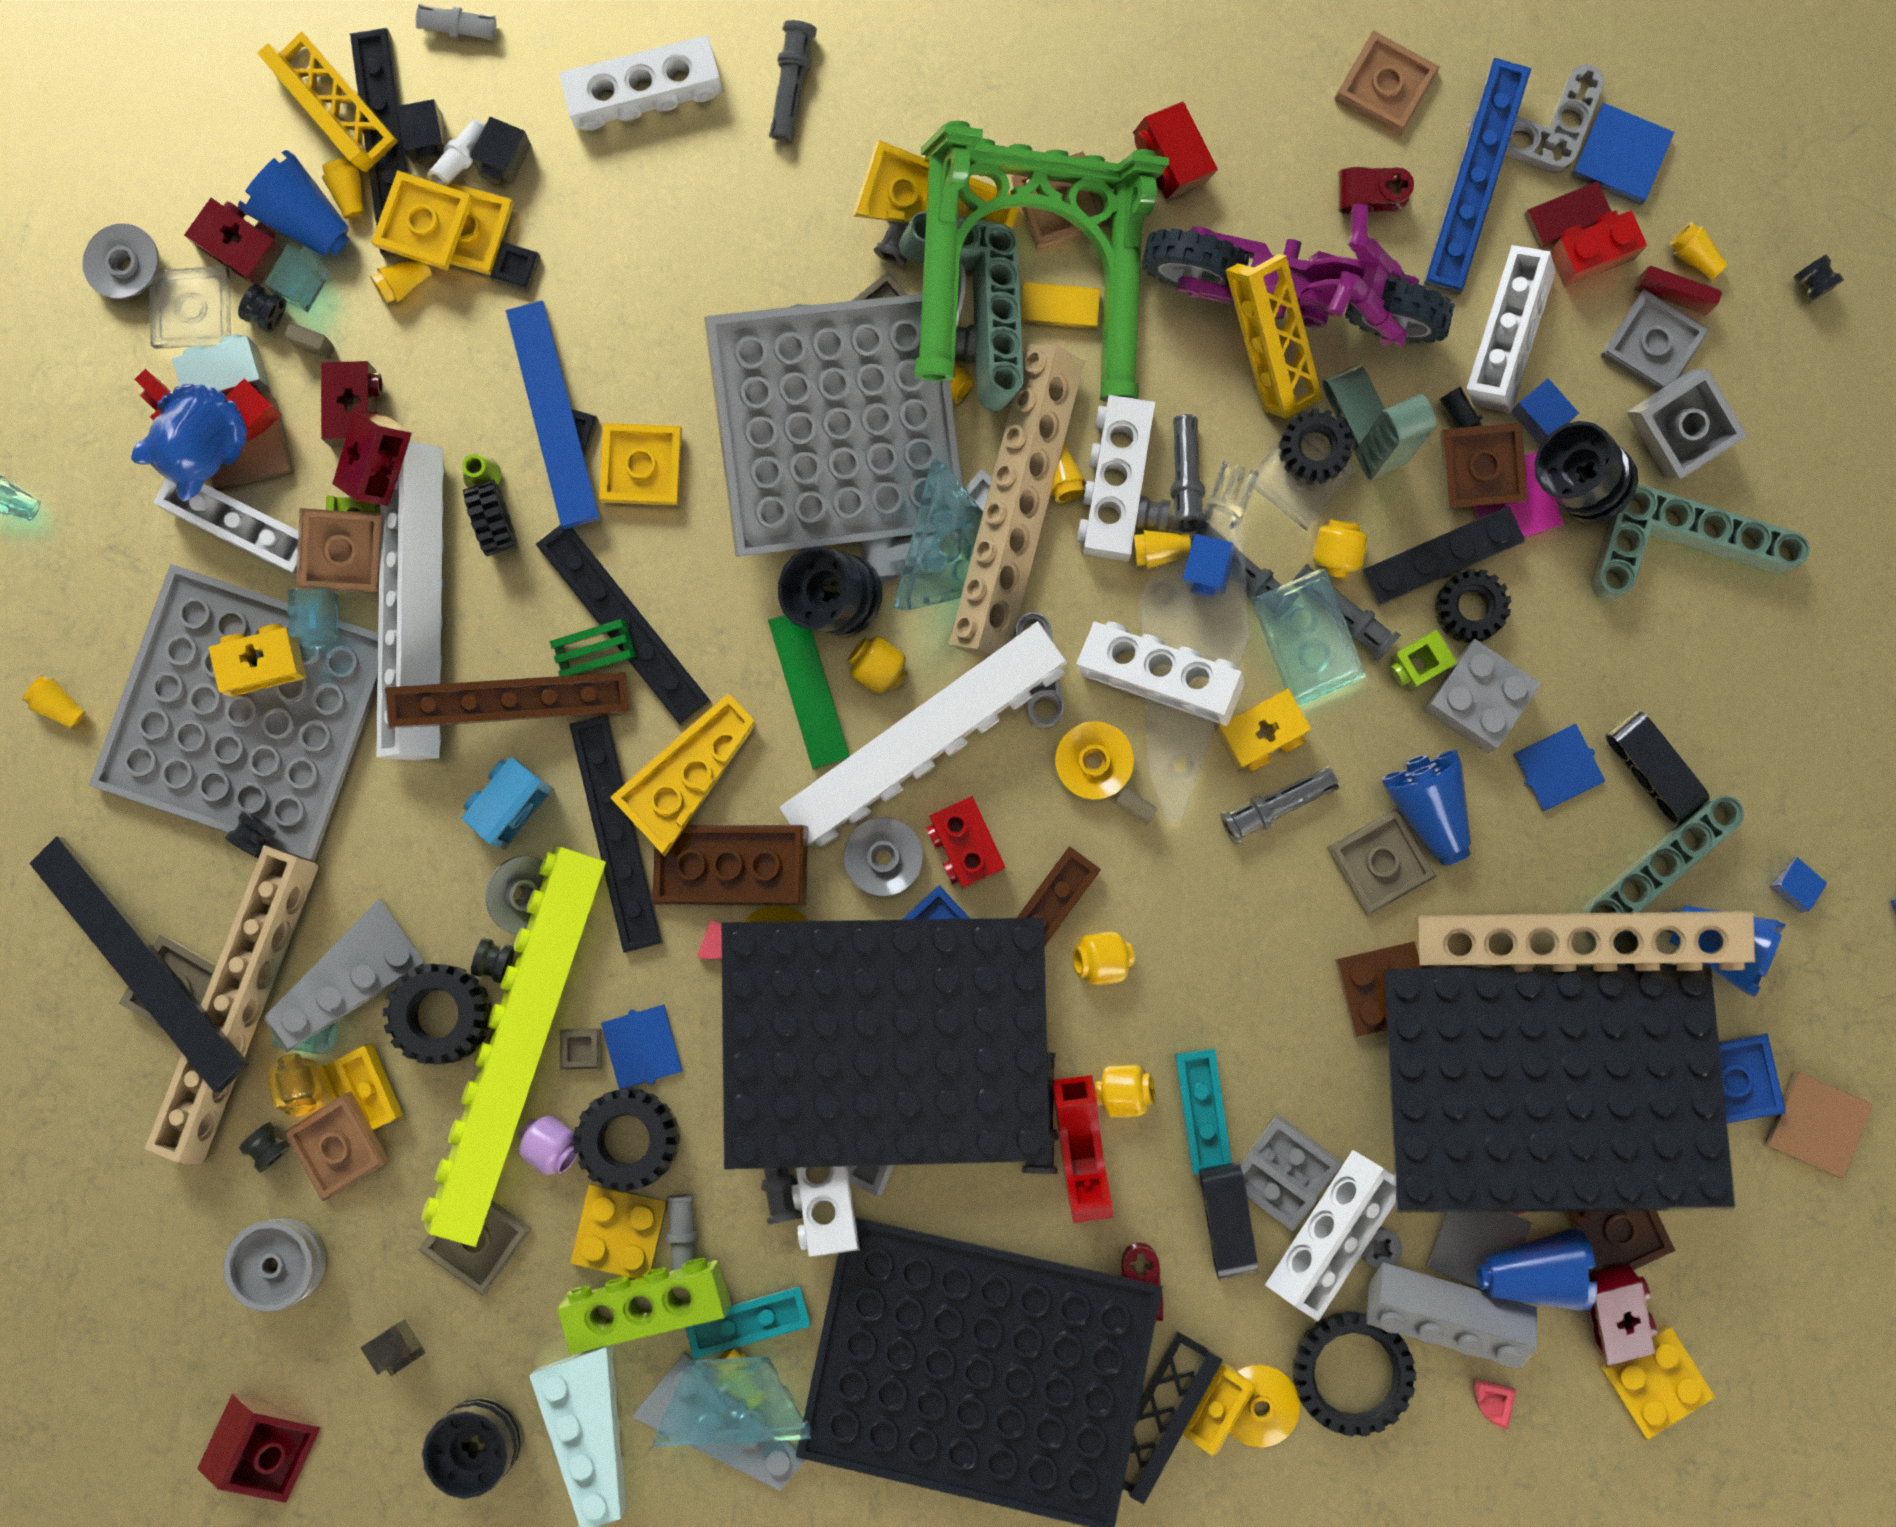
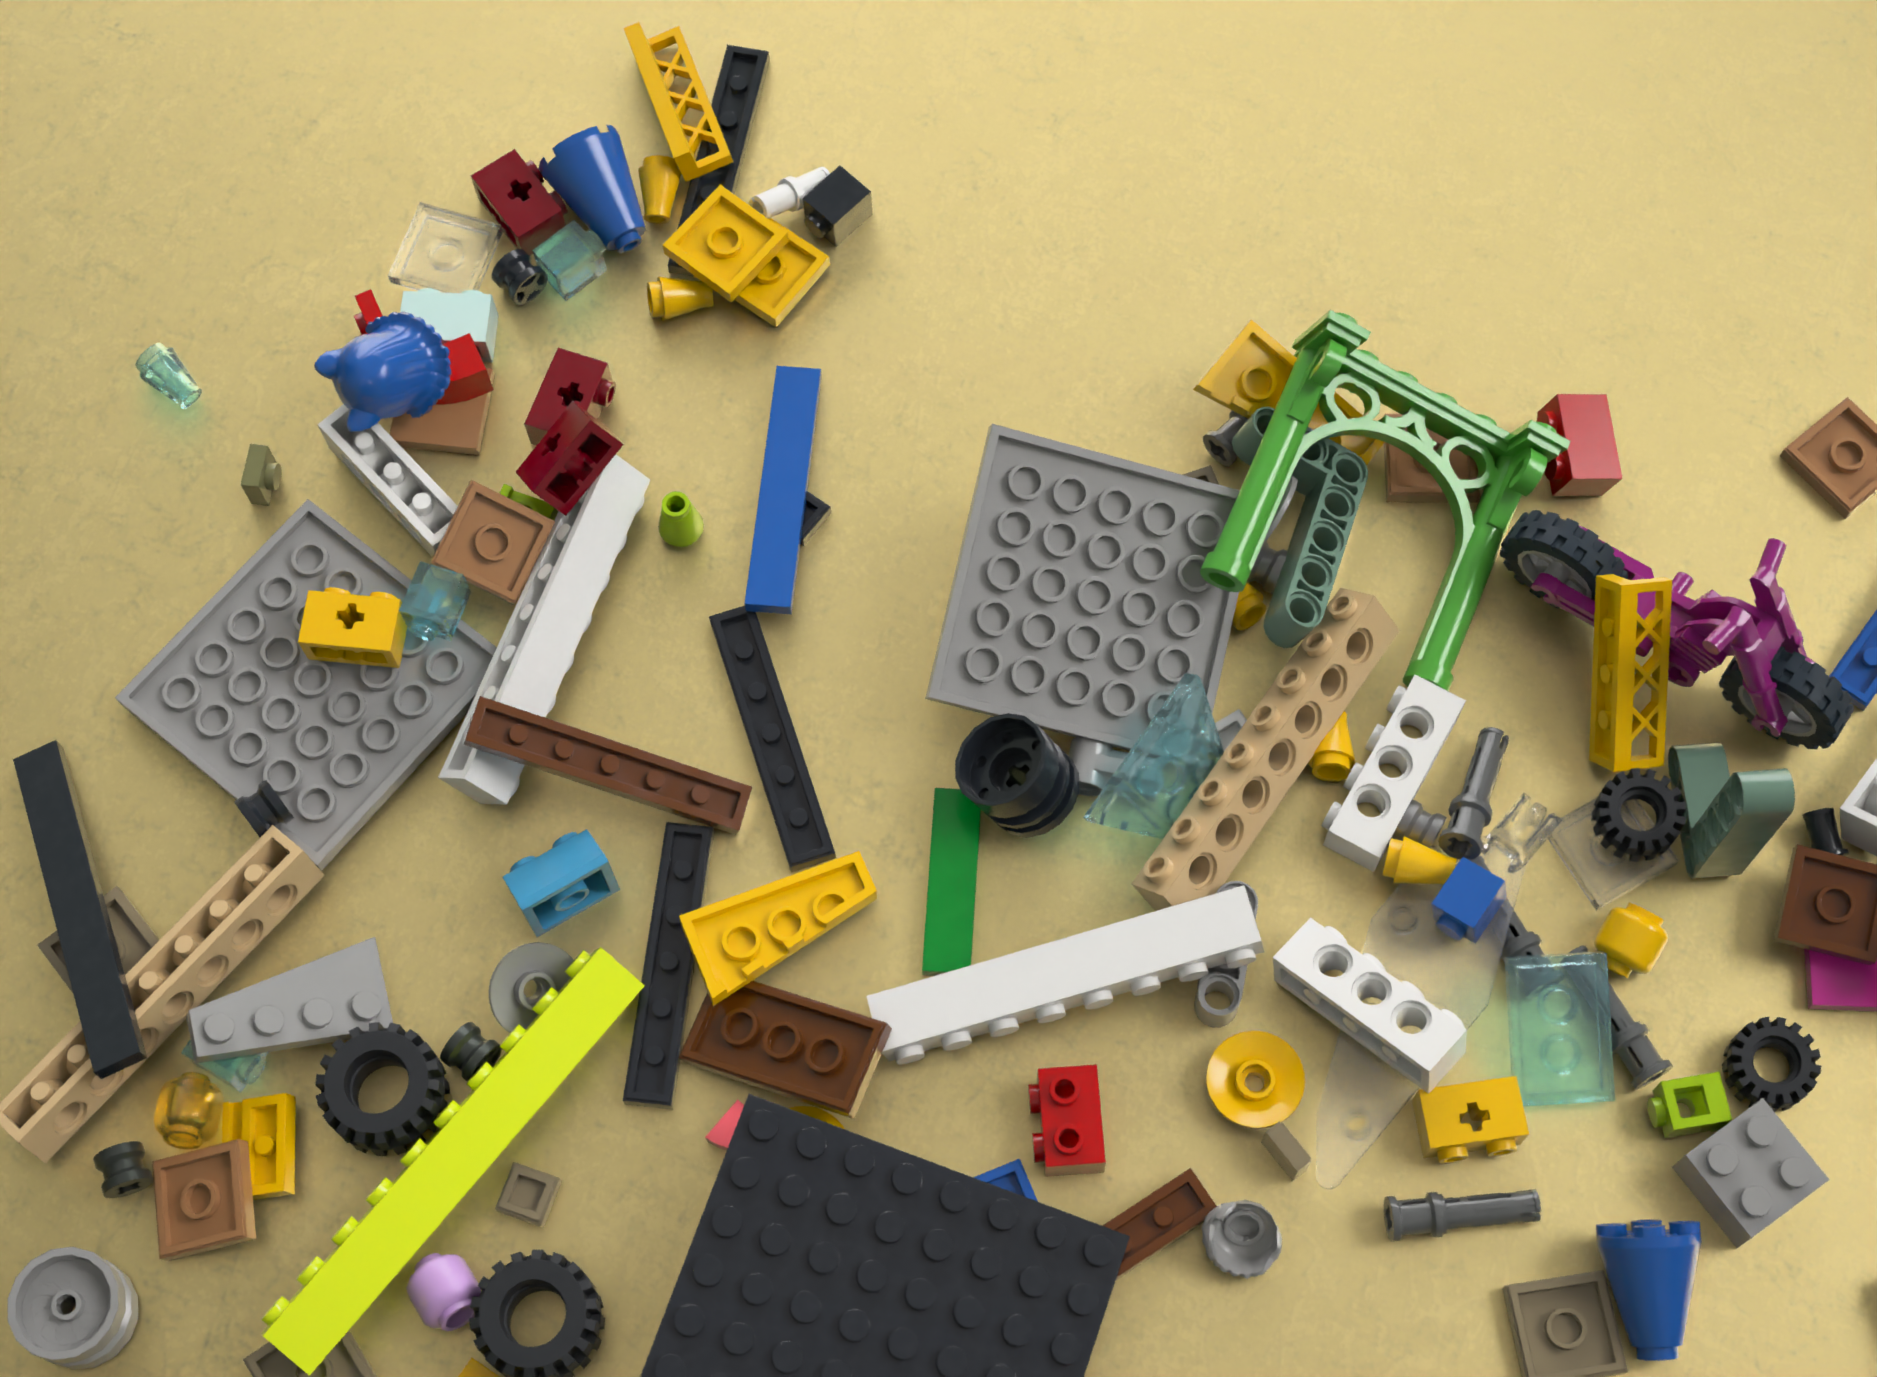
camera: 20 degrees right, 15 degrees down
yellow cone [22,675,86,730] -> none
light grey dish [83,223,159,299] -> none
dark tan tile [284,323,334,360] -> none
black brick [396,99,447,165] -> none
light grey pin [415,3,497,41] -> none
black tyre [463,480,517,557] -> none
black tile [490,242,541,292] -> none
green tile [549,619,636,676] -> none
white brick [559,35,723,130] -> none
yellow plate [599,423,682,506] -> none
blue piece [601,1004,683,1090] -> none
dark grey pin [769,20,817,142] -> none
light grey dish [844,817,923,896] -> none
yellow head [847,636,907,694] -> none
yellow tile [1021,282,1100,330] -> none
yellow head [1073,931,1135,986] -> none
dark red piece [1338,167,1414,215] -> none
black plate [1363,506,1525,606] -> none
blue piece [1513,724,1606,812] -> none
none -> olive plate [240,444,282,506]
none -> light grey hair [1202,1200,1282,1279]

